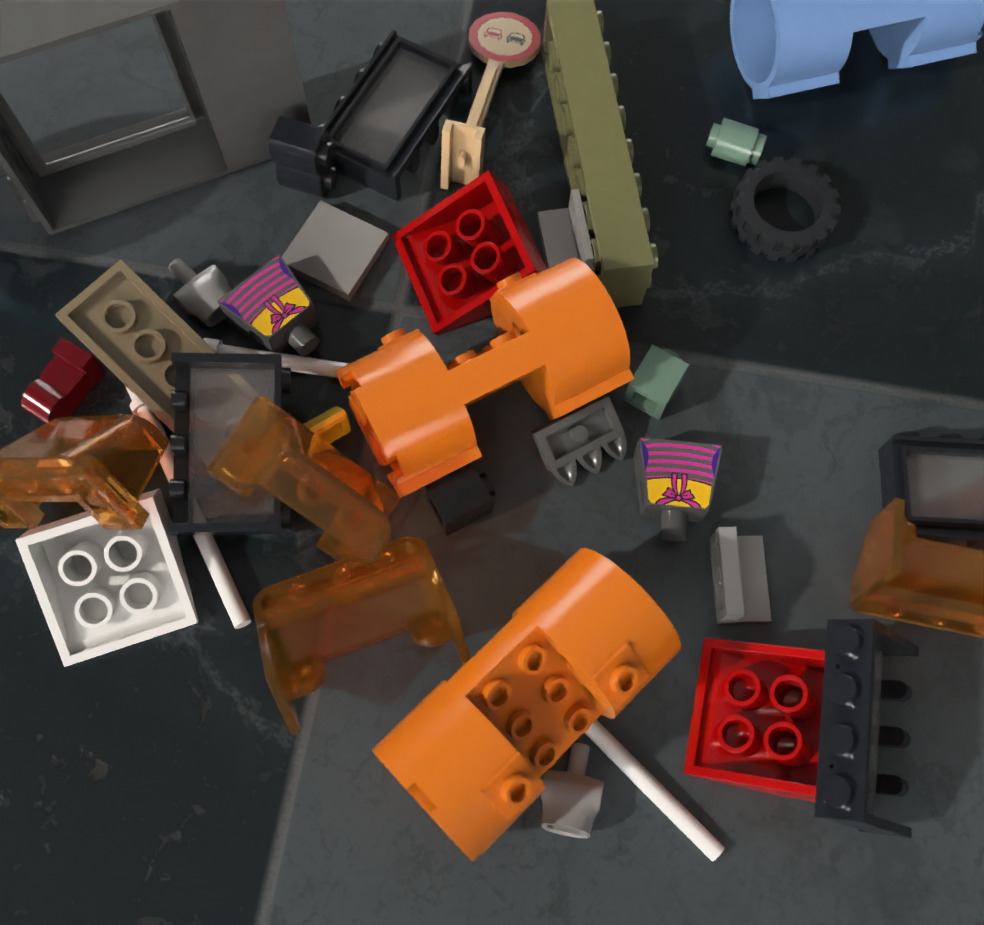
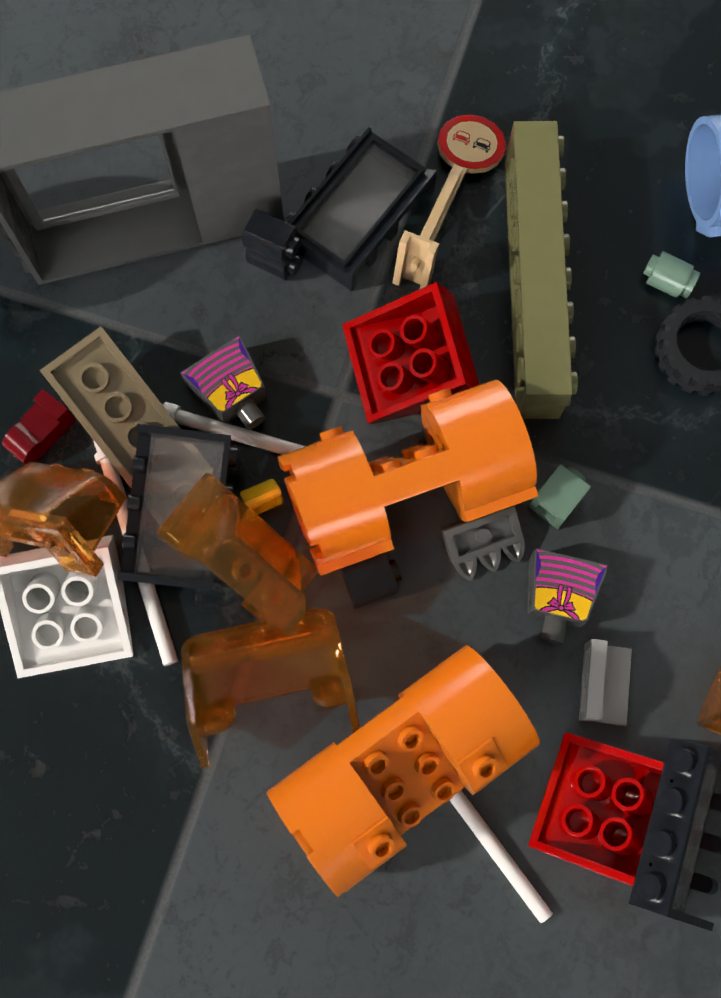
camera: 10 degrees right, 5 degrees up
light grey piece [169,258,232,327] -> none
light grey tile [282,200,389,301] -> none
light grey panel [537,189,594,270] -> none
light grey piece [540,743,604,839] -> none

